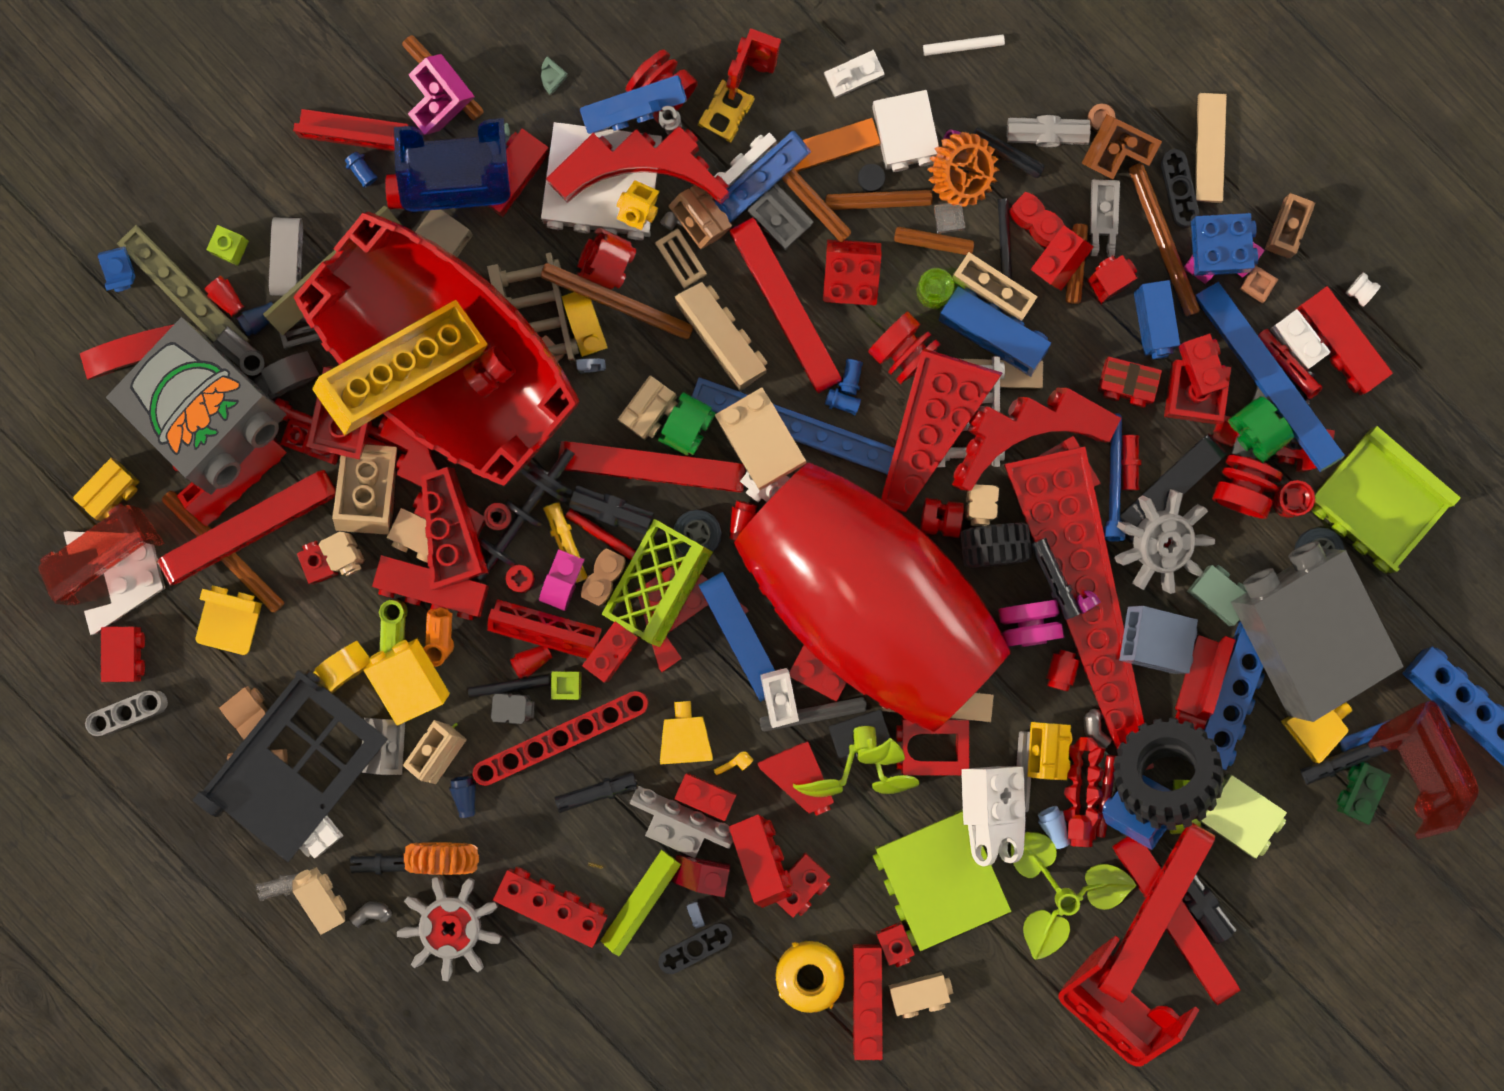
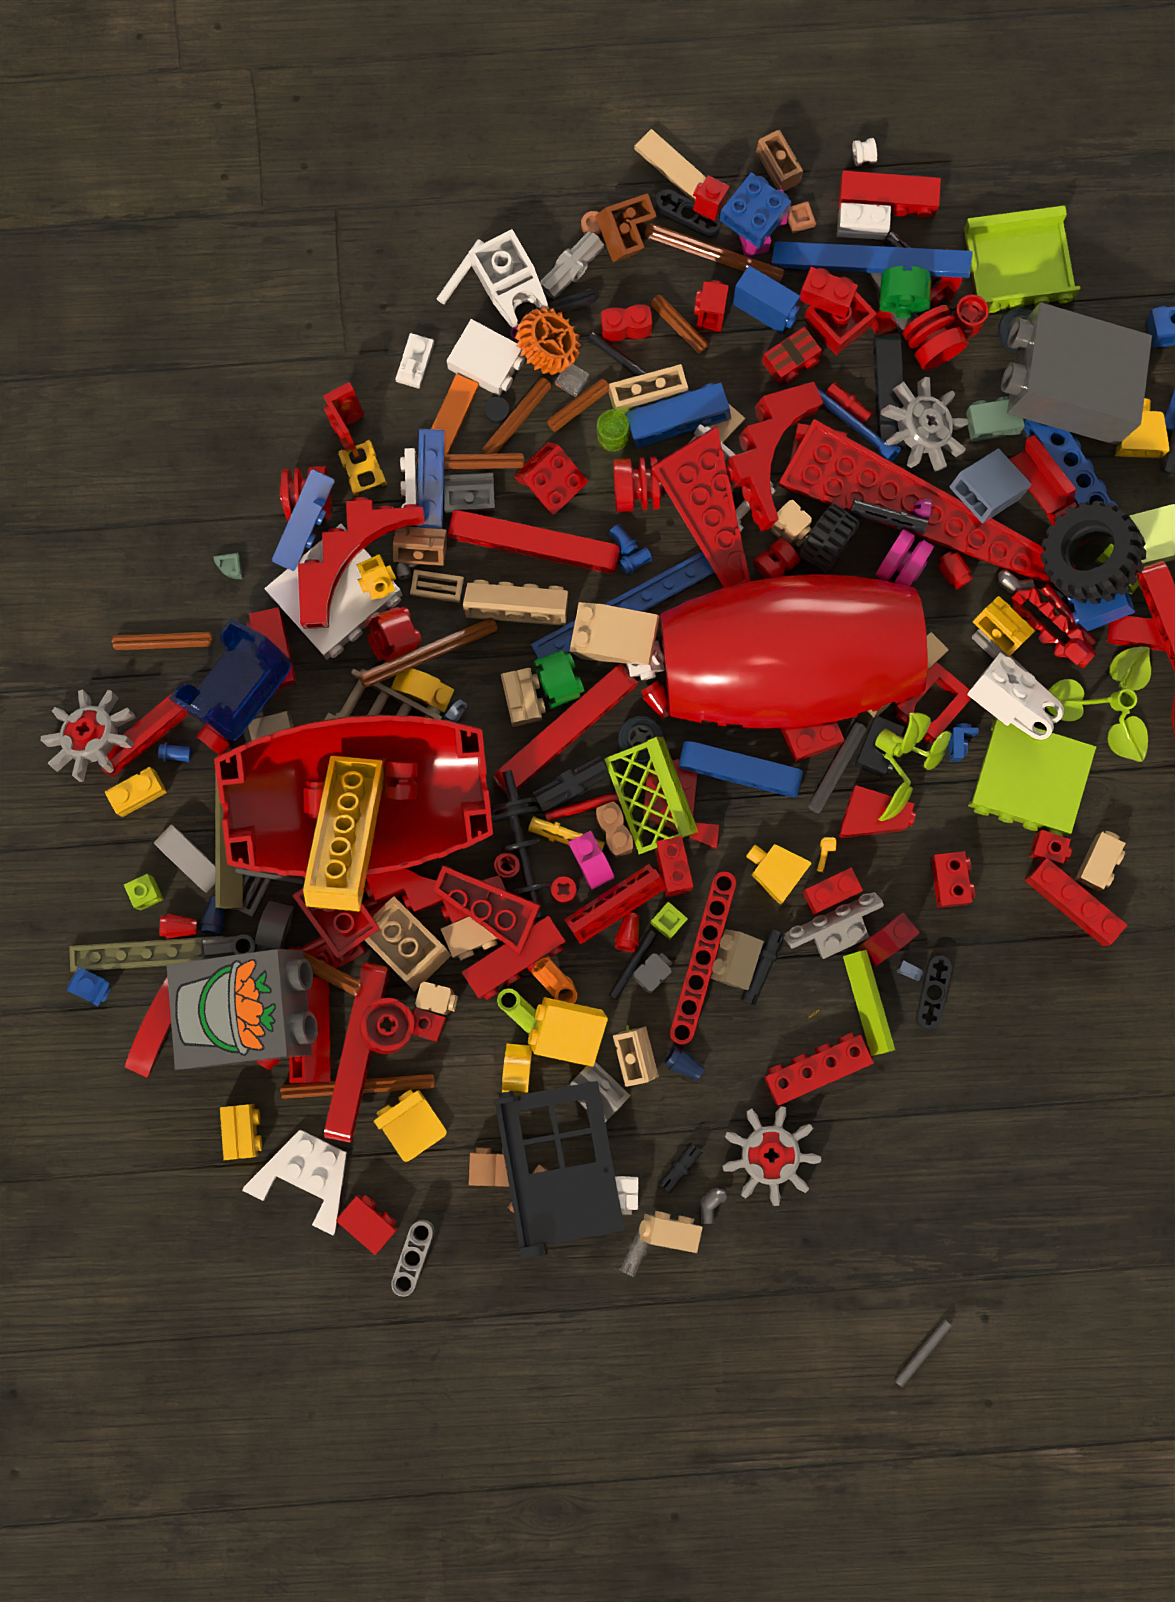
camera: 50 degrees left, 5 degrees down
clear red windscreen [38,504,164,606] -> none
orange gear [404,842,479,875] -> none
dark pink brick [408,54,475,135] -> none
light grey pin [659,106,682,135] -> none
red brick [729,814,793,908] -> none
white hinge [760,668,799,728] -> none
yellow piece [776,941,845,1013] -> none
red brick [1031,225,1094,291] -> none
light blue cone [1038,806,1071,849] -> none
light grey hinge [1089,180,1120,257] -> none
red pin [1258,329,1322,399] -> none
none -> light grey gear [41,689,135,782]
none -> yellow brick [105,767,167,817]
none -> dark orange axle [297,949,362,995]
none -> red brick [303,780,326,818]
none -> red brick [360,998,414,1054]
none -> white brick [468,229,549,328]
none -> red brick [693,175,730,221]
none -> dark tan brick [710,929,764,990]
none -> blue bracket [949,723,979,762]

